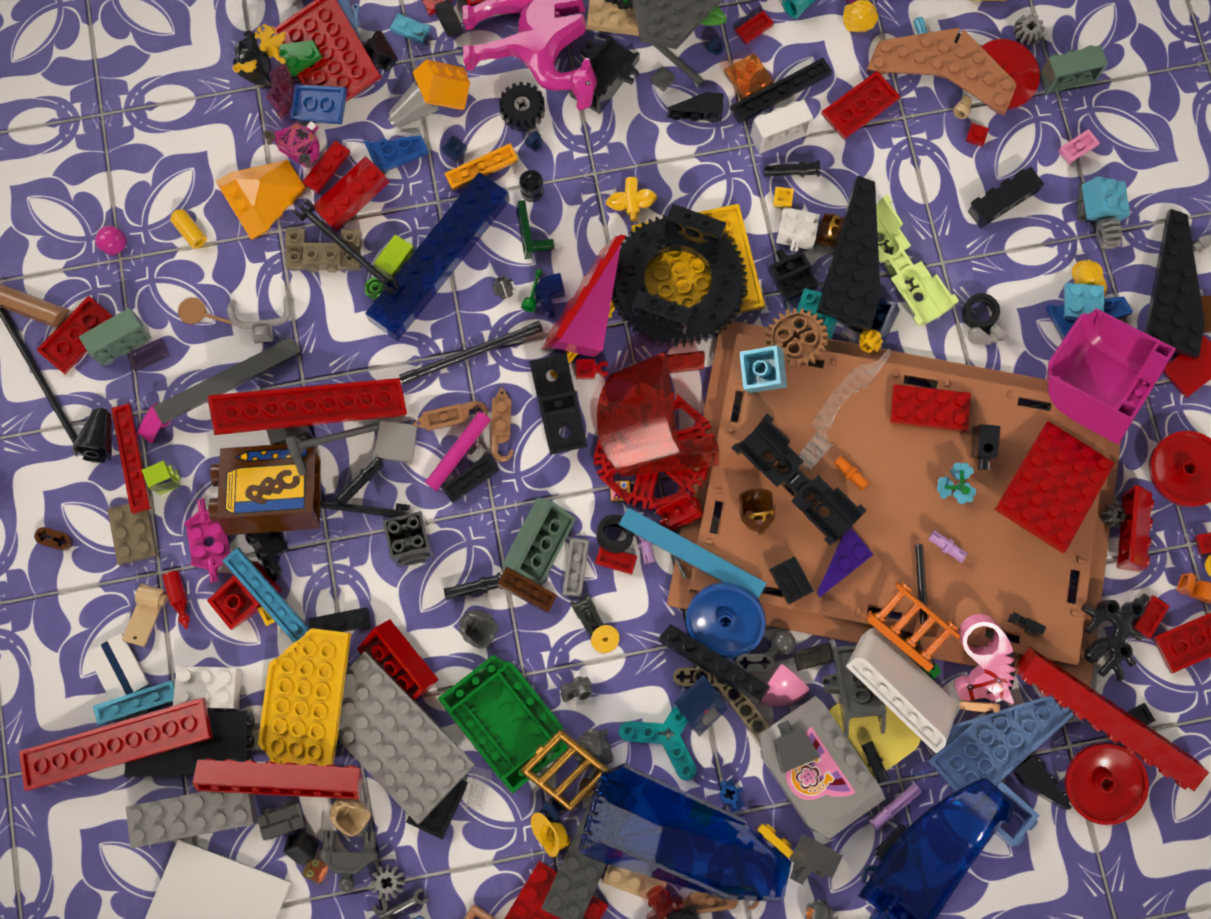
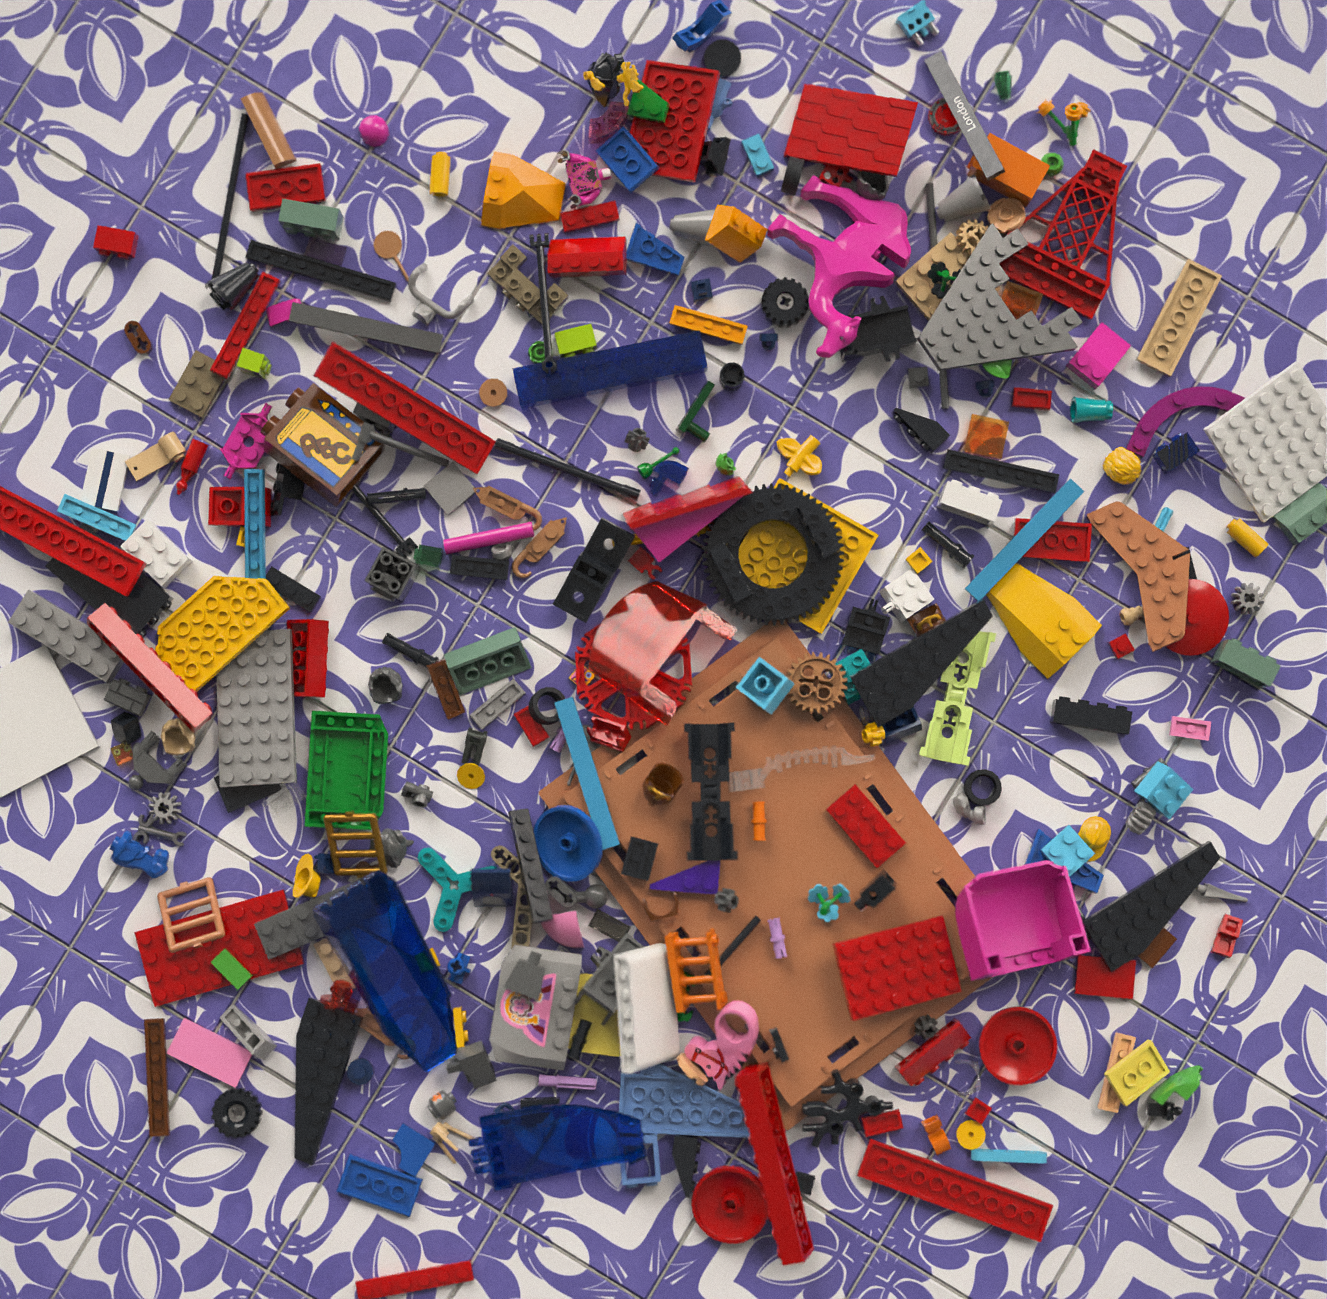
camera: 40 degrees right, 10 degrees up
none -> black tile [245,240,396,302]
none -> clear green brick [413,544,444,569]
none -> medium nougat piece [479,378,507,407]
none -> reddish brown cap [642,891,679,921]
none -> dark grey gear [714,888,739,913]
none -> bright green plate [715,453,736,475]
none -> clear cap [954,1060,981,1096]
none -> dark azure tile [965,478,1085,602]
none -> yellow wedge [986,563,1102,679]

